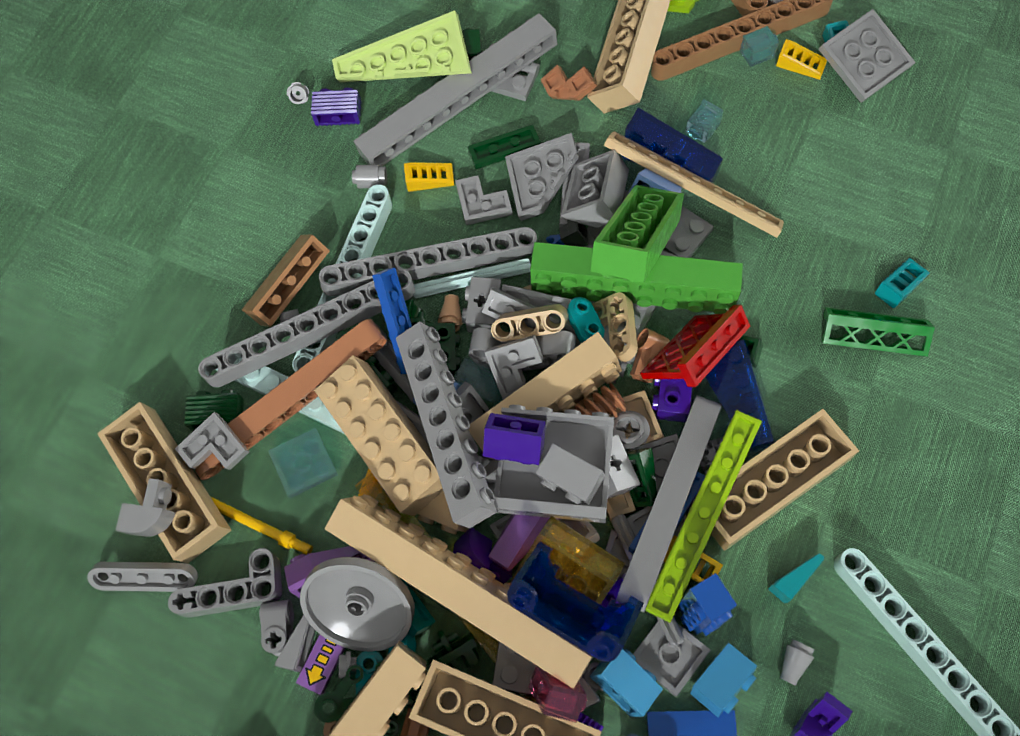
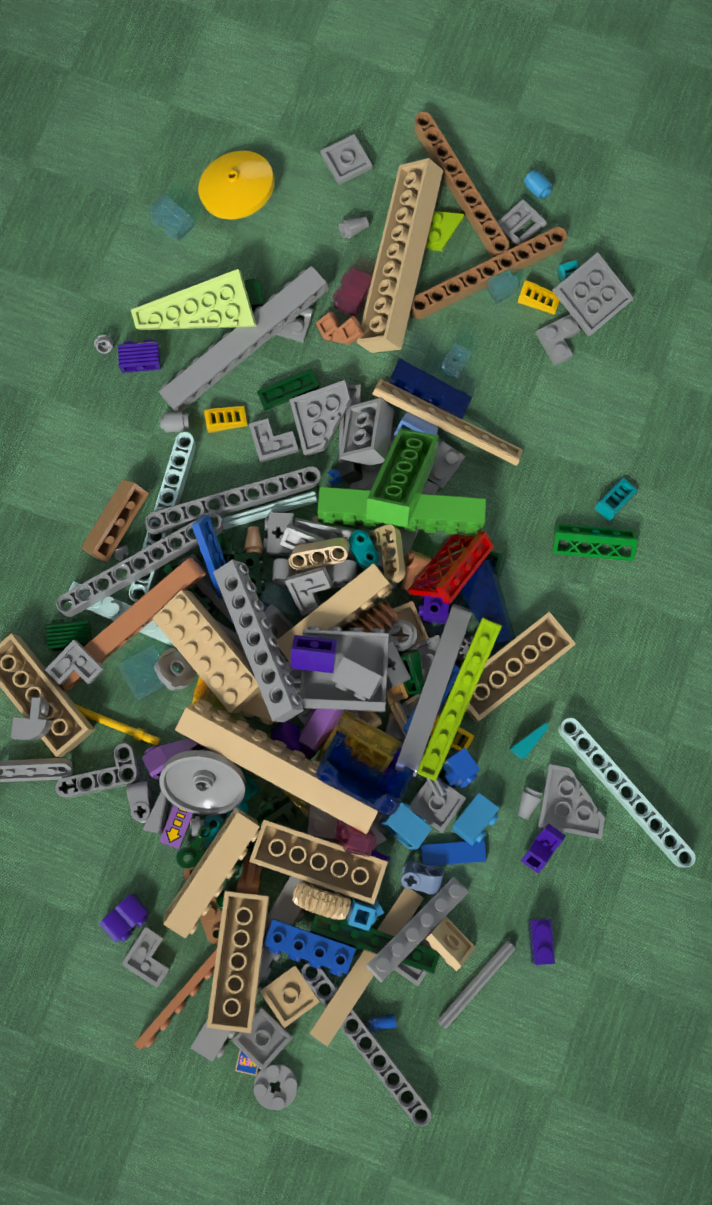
camera: 10 degrees left, 10 degrees up
none -> light grey plate [154,648,196,691]
none -> clear pink brick [332,267,372,317]
none -> light grey plate [536,314,580,366]
none -> light grey plate [538,764,605,839]

